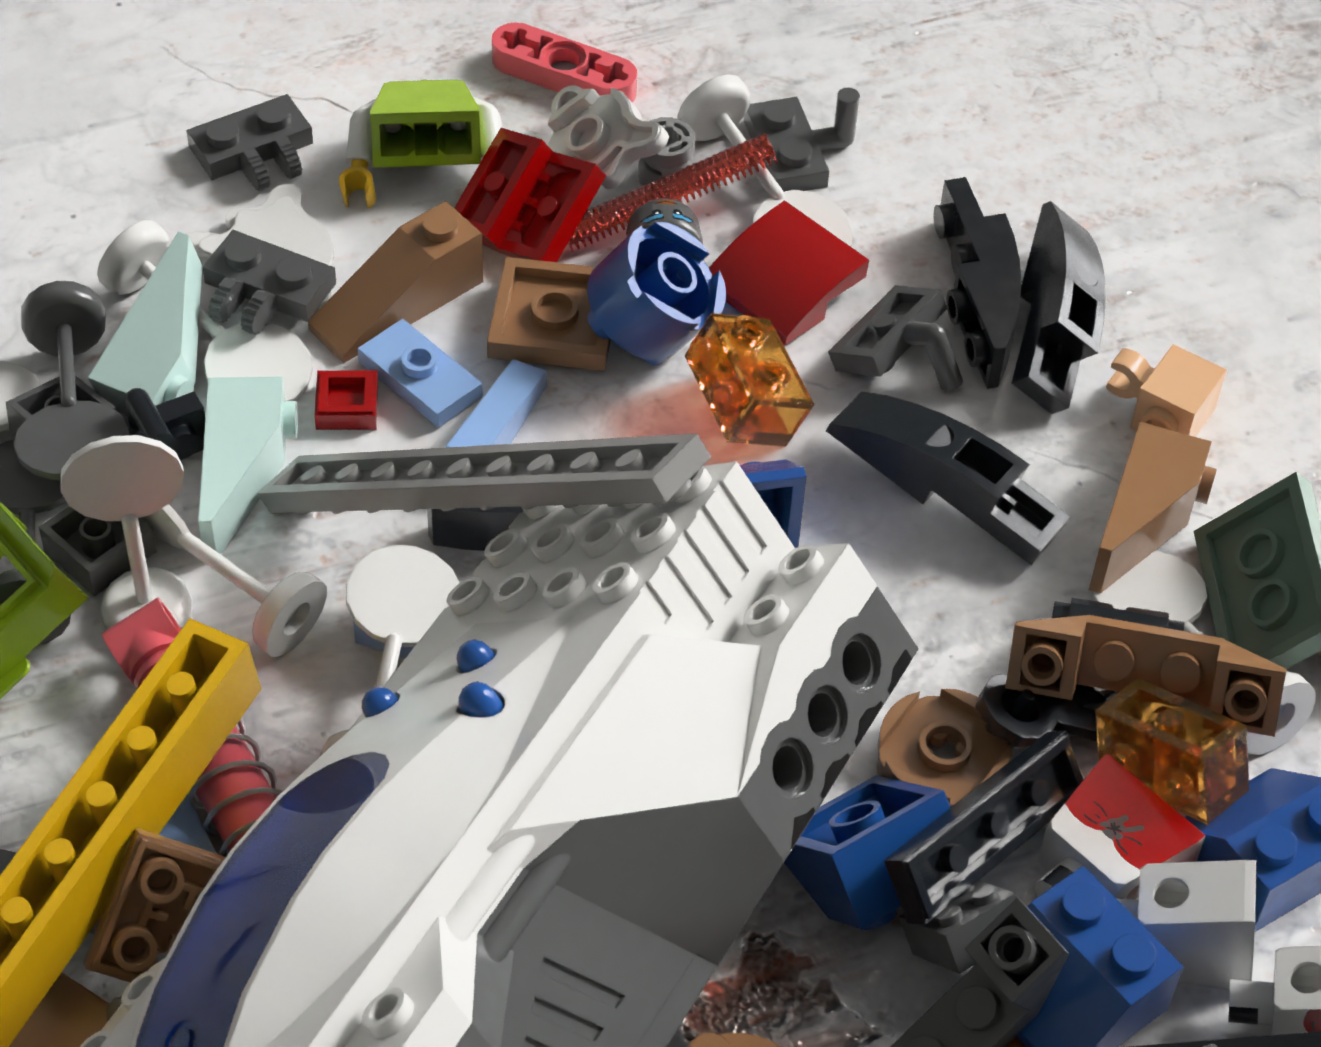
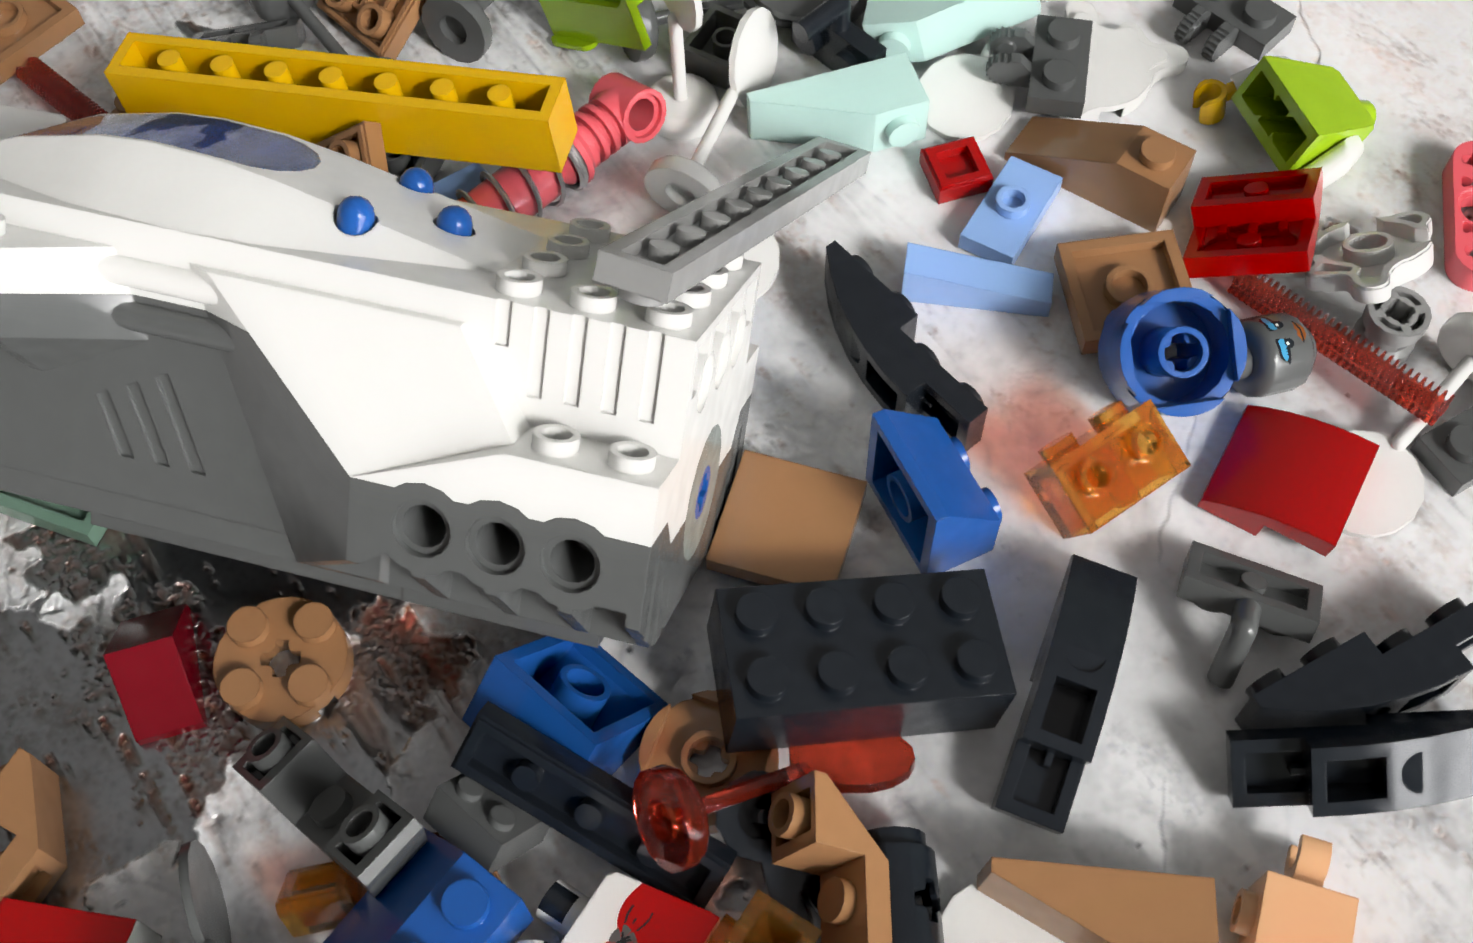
camera: 80 degrees right, 10 degrees up
none -> clear red piece [632,736,915,874]
none -> black brick [707,569,1017,753]

